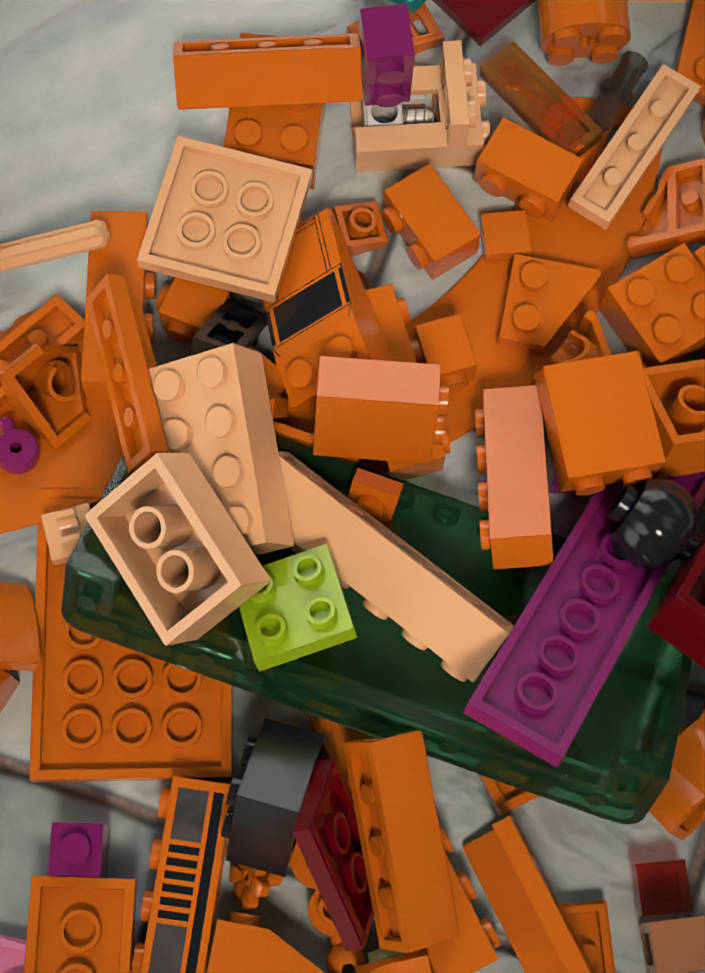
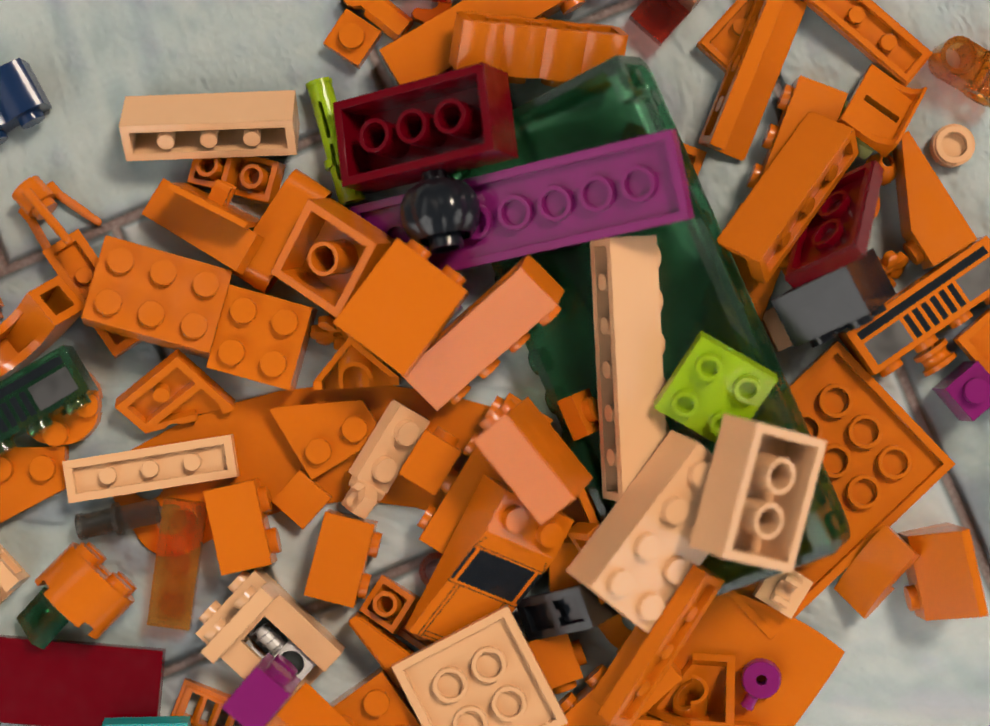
camera: 130 degrees left, 15 degrees up
none -> light nougat hinge [341,400,431,519]
none -> orange slope [348,611,415,689]
none -> orange bush [913,338,958,377]

